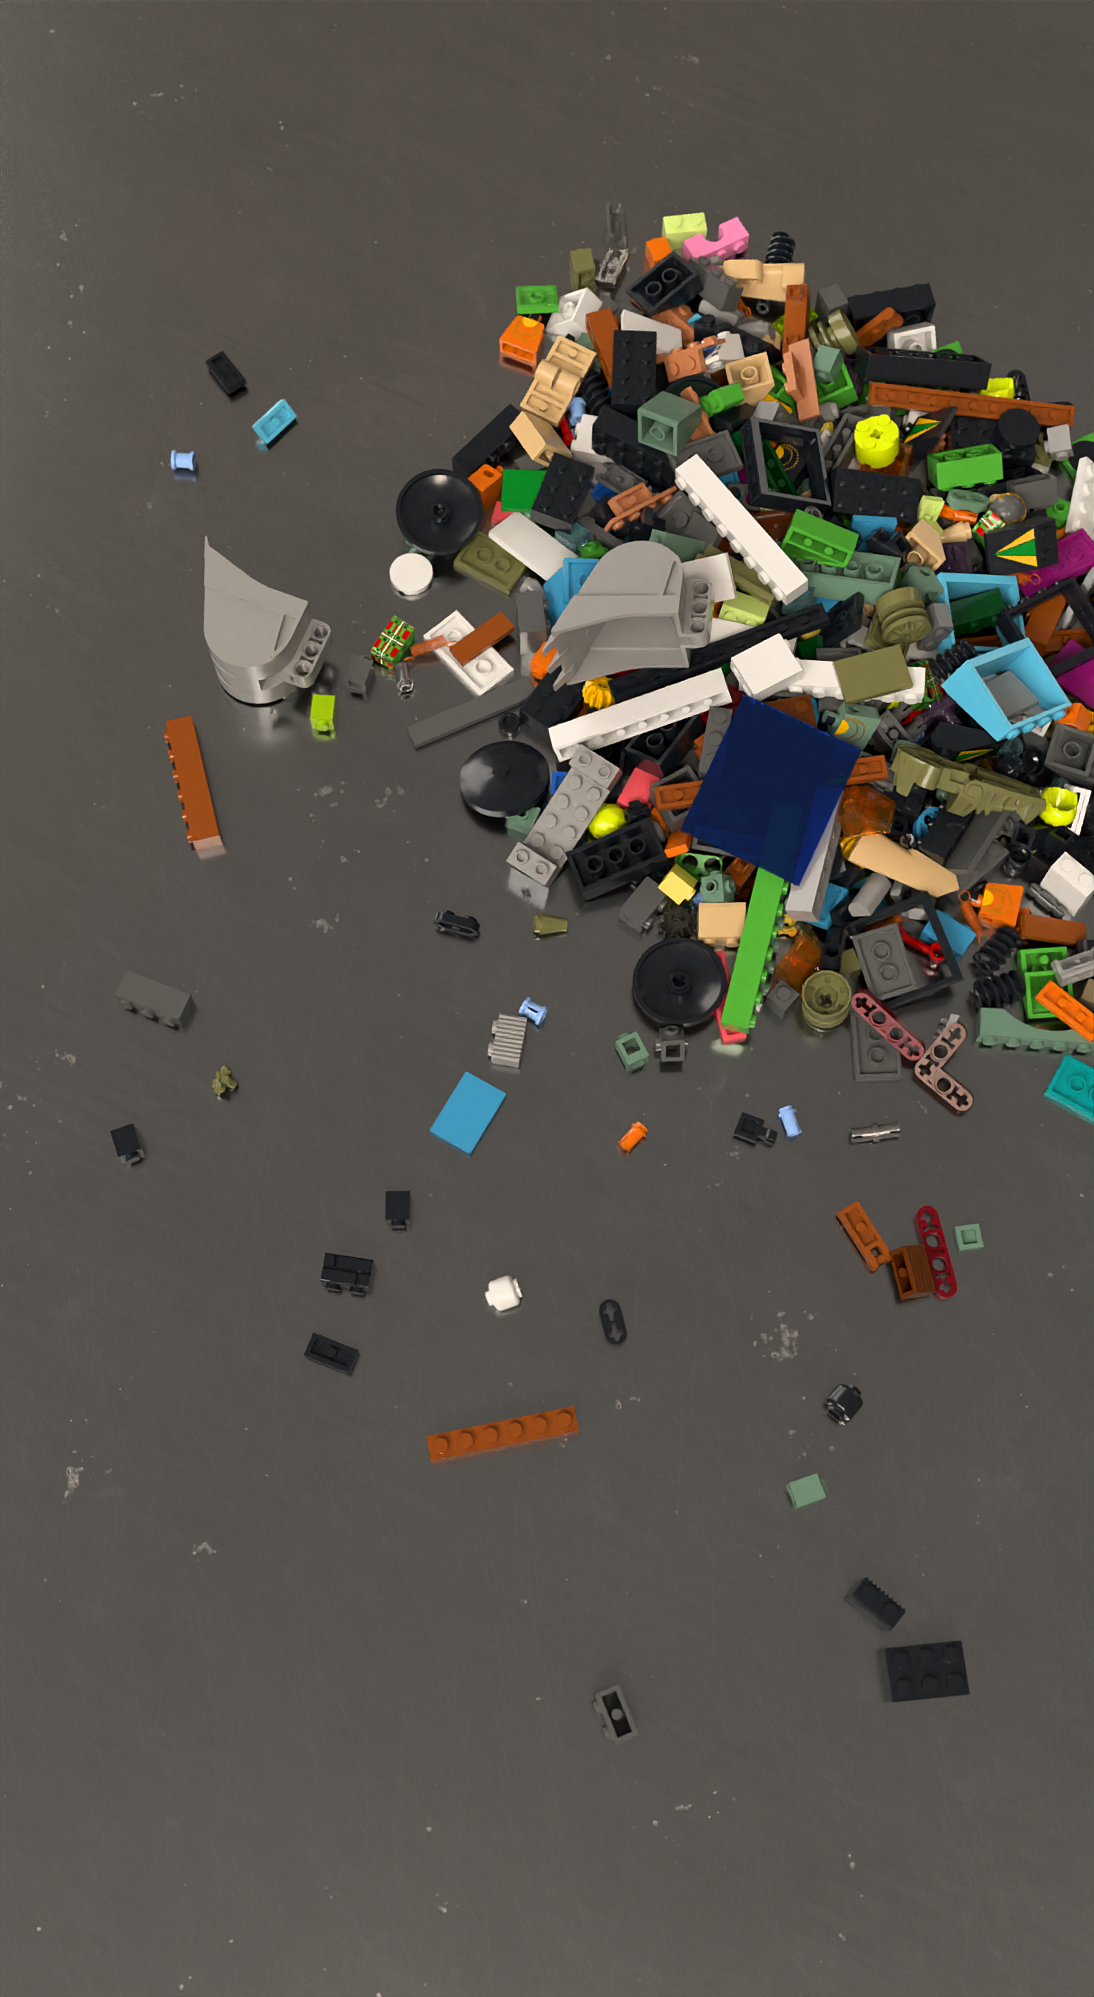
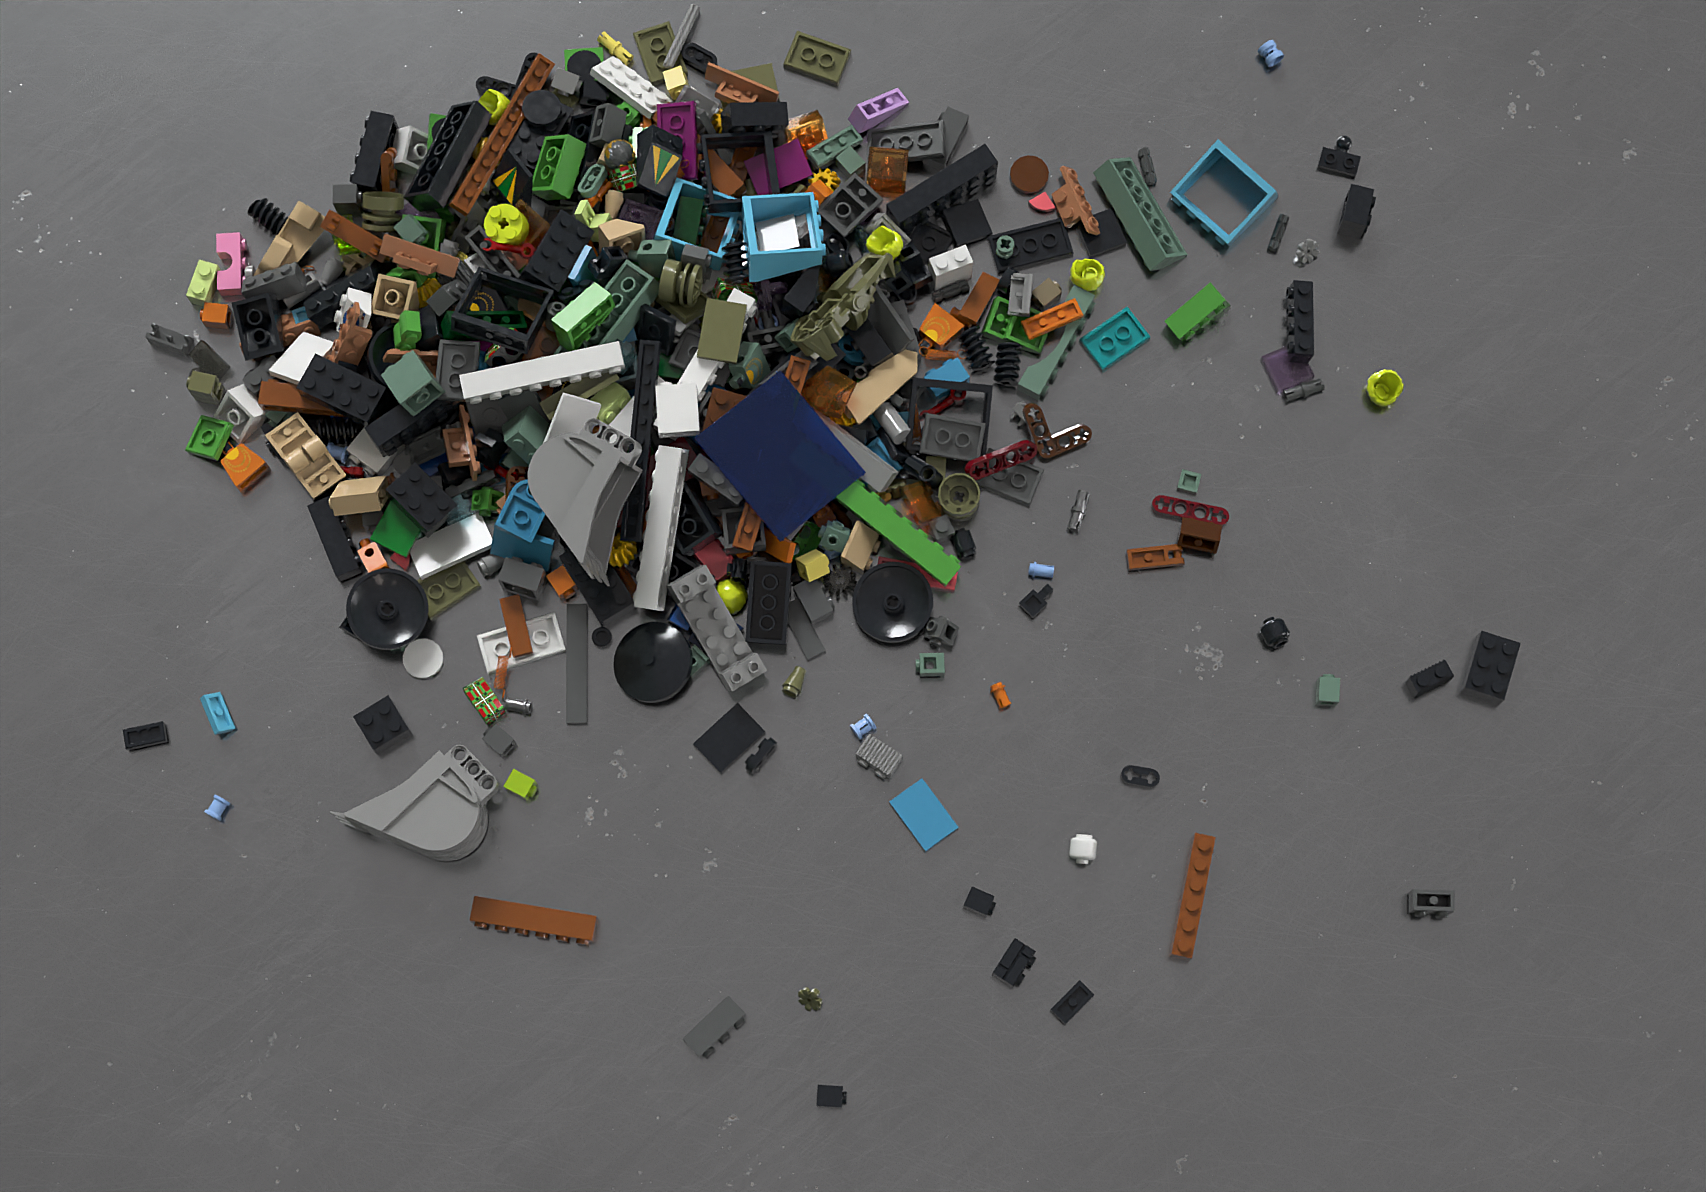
camera: 65 degrees left, 5 degrees up
none -> black brick [353,695,412,755]
none -> red brick [482,238,535,259]
none -> black brick [579,78,610,106]
none -> black tile [693,702,766,774]
none -> dark grey tile [788,598,826,661]
none -> black brick [951,528,976,559]

